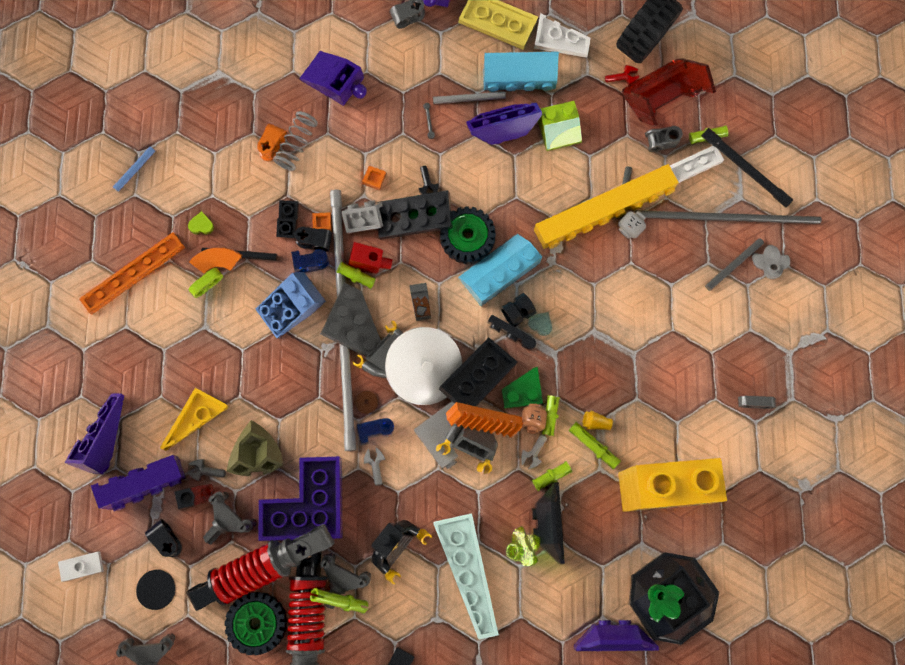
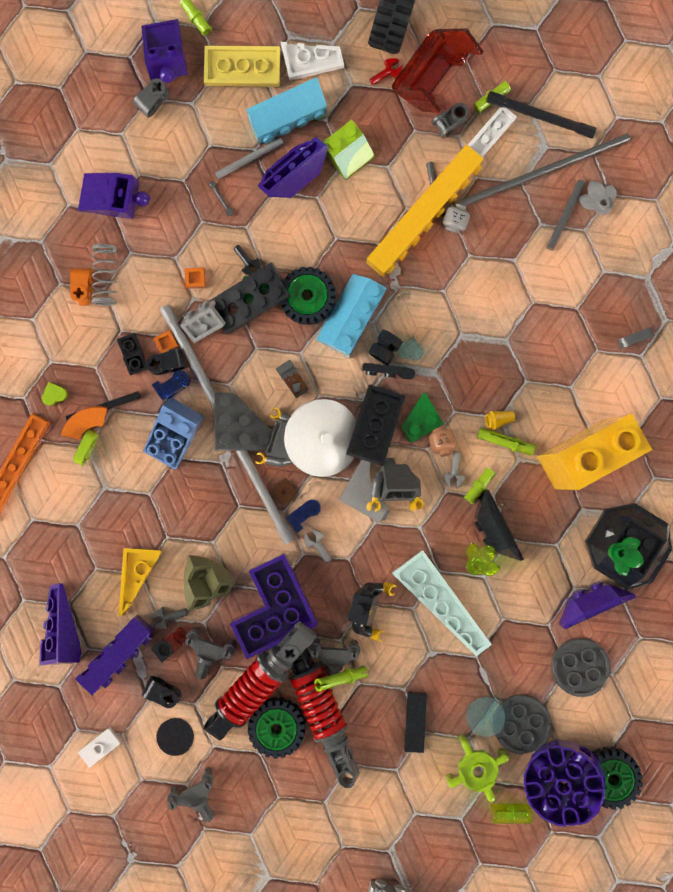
camera: 20 degrees left, 10 degrees up
lime pin [336,262,376,289] -> none
red torso [348,242,393,274] -> none
orange gear [446,402,523,438] -> none
lime pin [542,395,560,436] -> none

